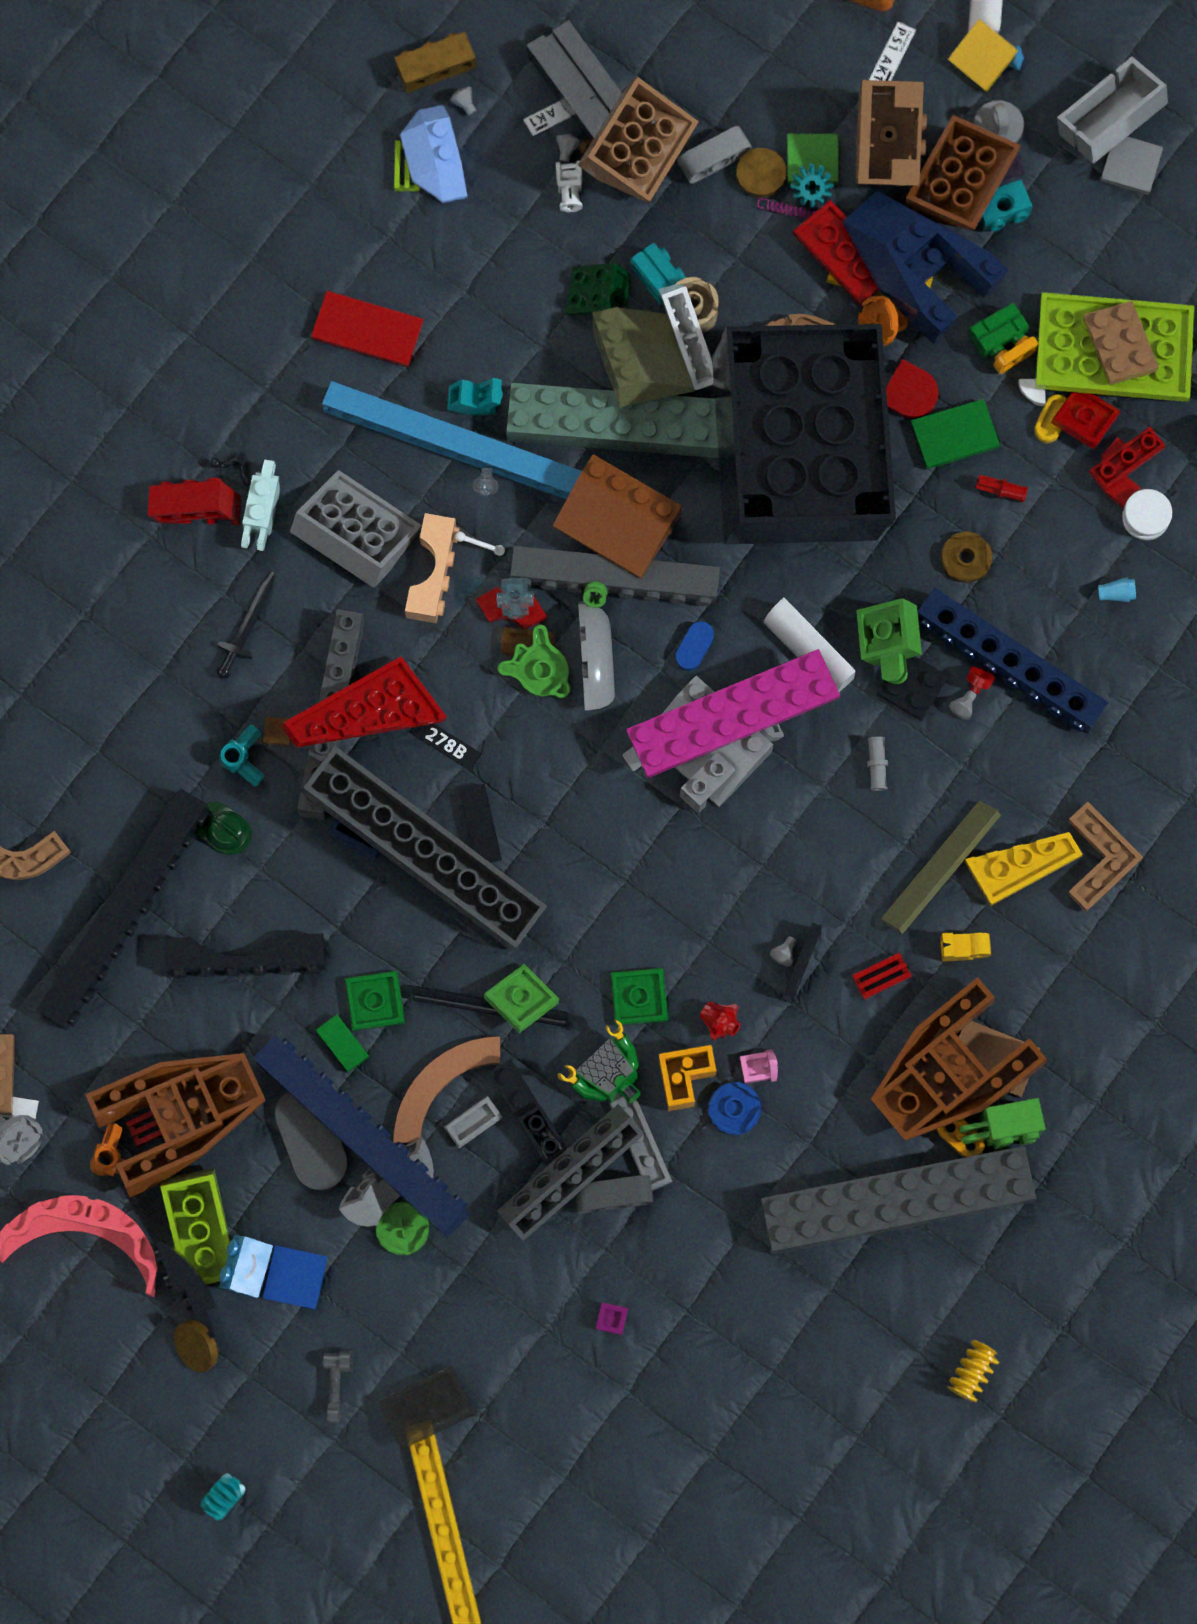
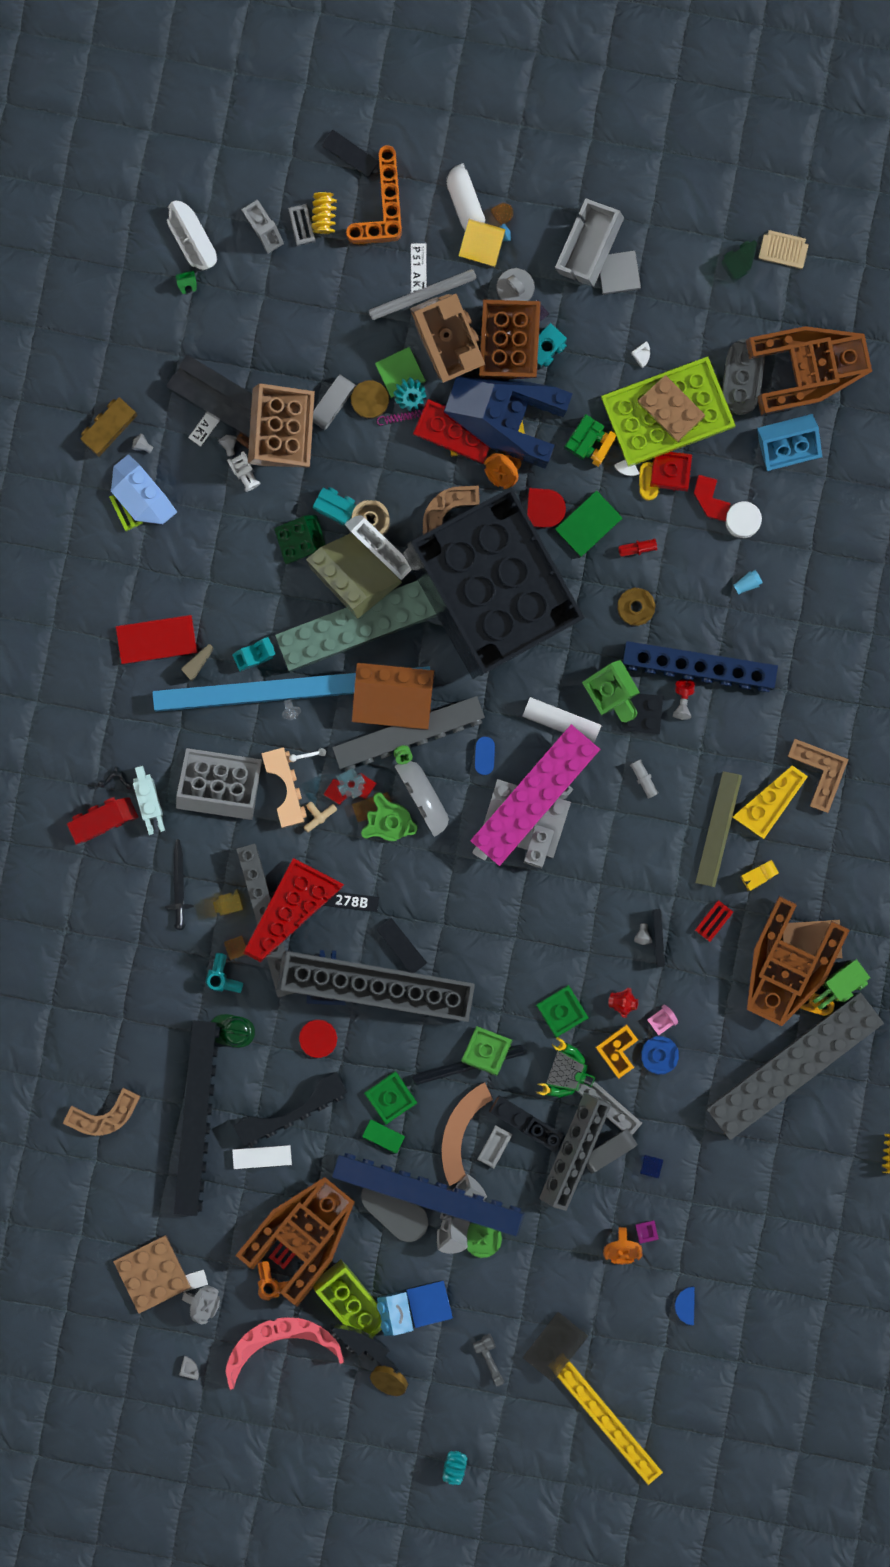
camera: 25 degrees left, 10 degrees up
red tile [1088,426,1166,492] -> none
none -> dark tan slope [181,644,214,681]
none -> clear yellow window [213,889,244,916]
none -> white tile [233,1145,292,1169]
none -> red tile [299,1020,338,1058]
none -> tan piece [303,802,337,832]
none -> light grey axle [369,269,476,320]
none -> clear orange tile [491,203,513,226]
none -> orange tile [604,1227,643,1265]
none -> white tile [631,341,650,368]
none -> clear blue tile [640,1155,663,1178]
none -> blue tile [674,1286,695,1326]

